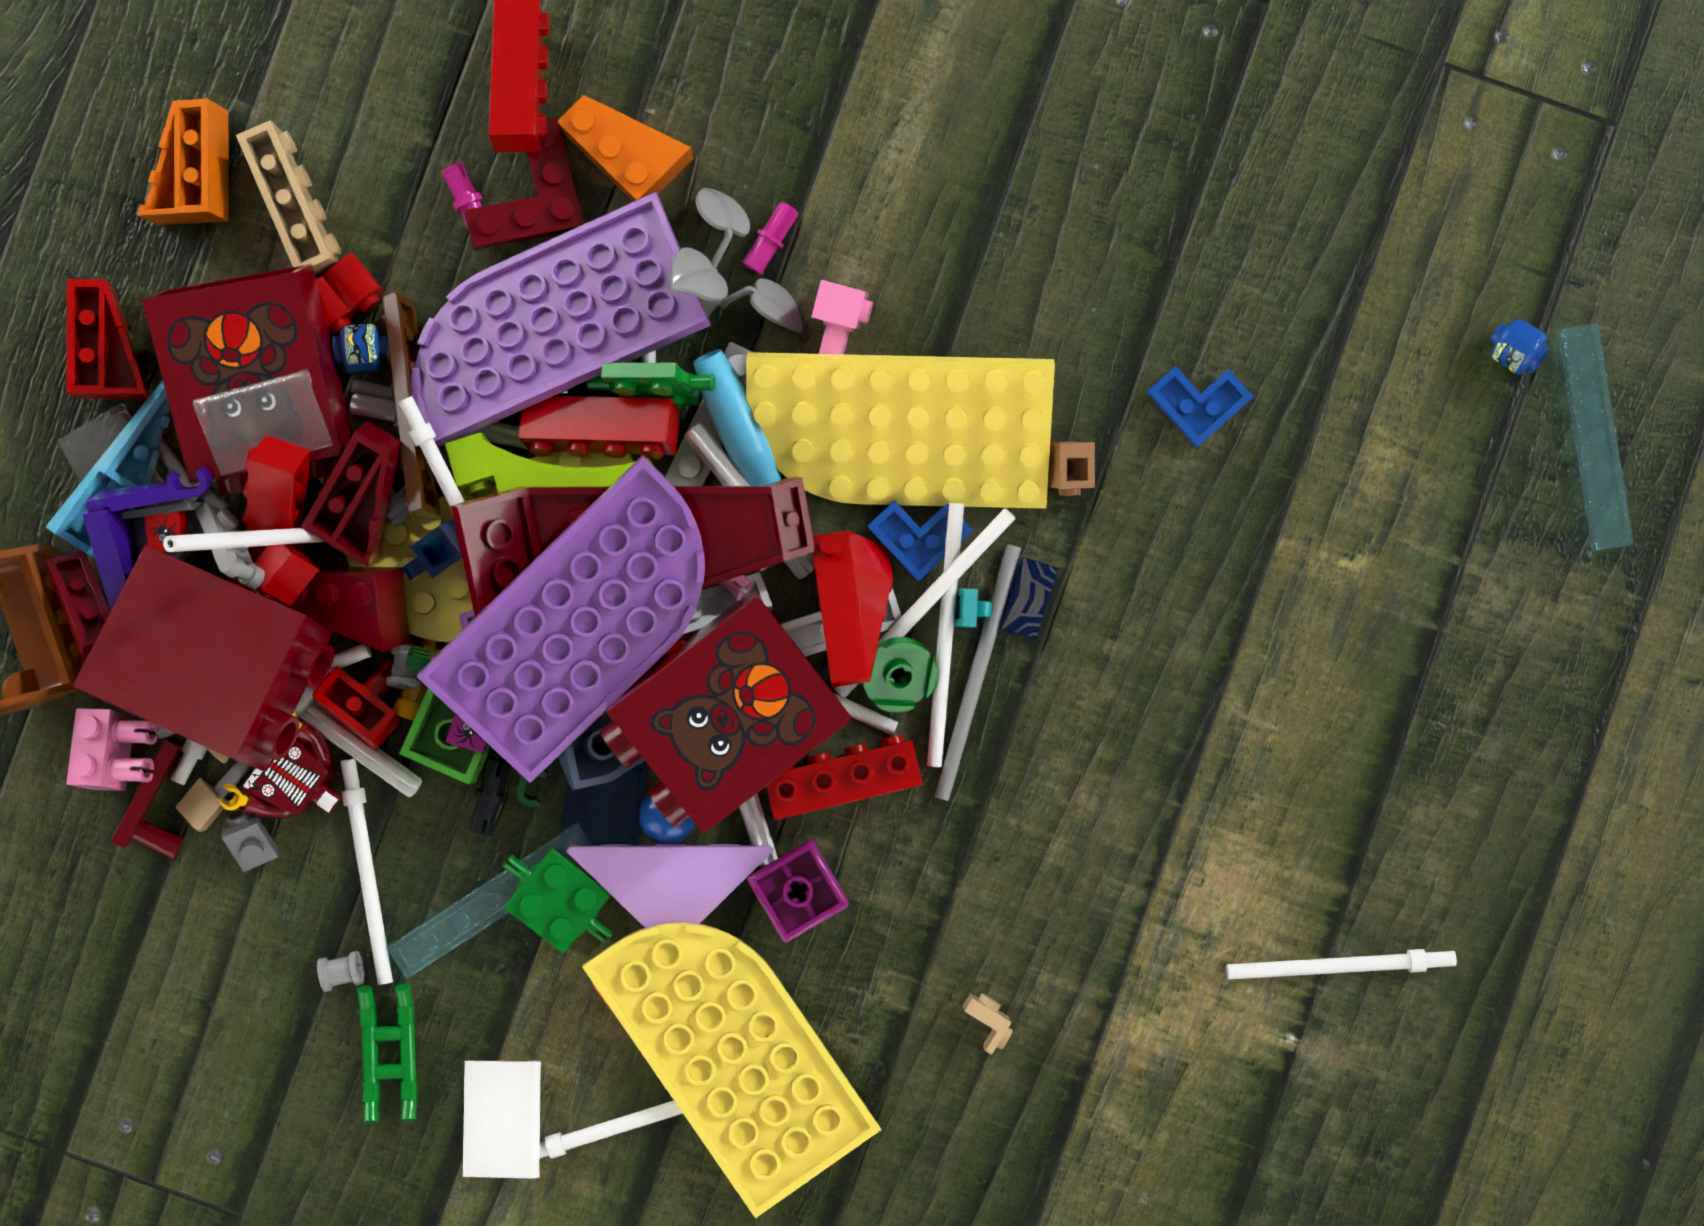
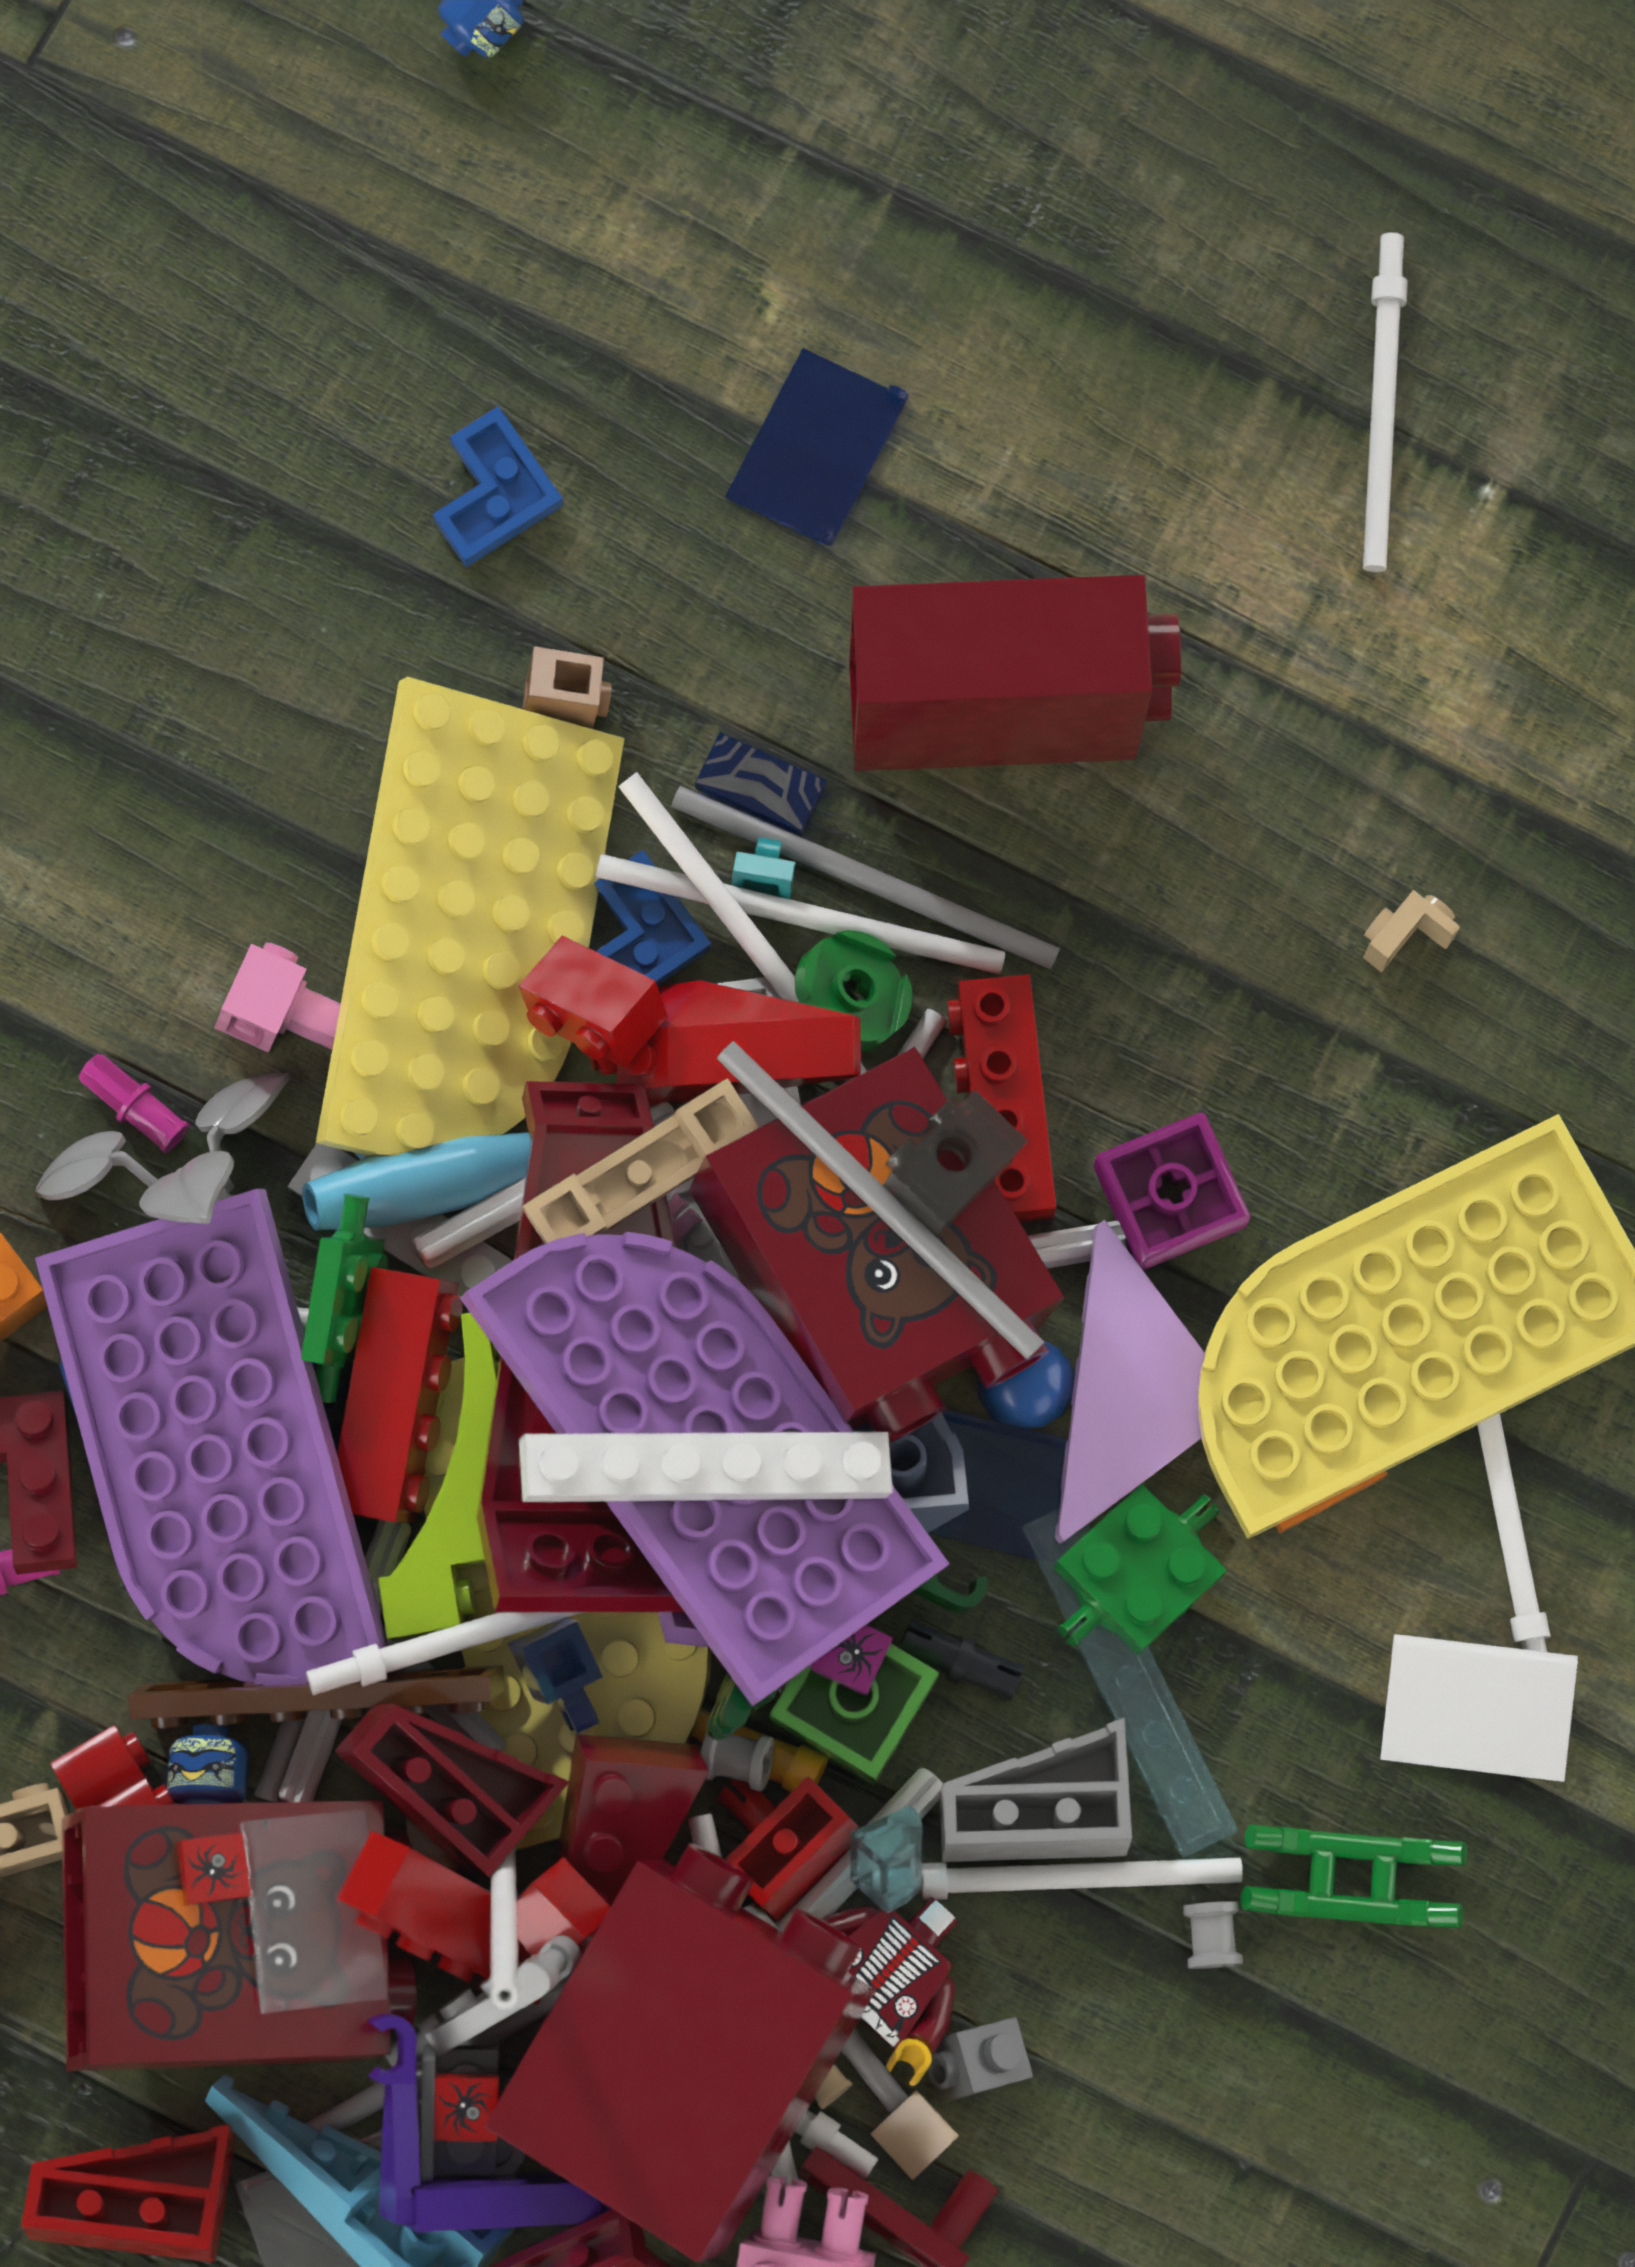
camera: 85 degrees left, 10 degrees down
none -> red tile [176,1832,251,1906]
none -> red brick [518,935,668,1075]
none -> white plate [519,1432,893,1502]
none -> tan slope [522,1078,760,1244]
none -> light grey piece [717,1041,1044,1360]
none -> clear blue piece [725,348,909,546]
none -> dark red brick [849,575,1181,771]
none -> clear light blue brick [850,1805,923,1913]
none -> clear smoke brick [883,1090,1028,1237]
none -> light grey wedge [939,1718,1132,1862]

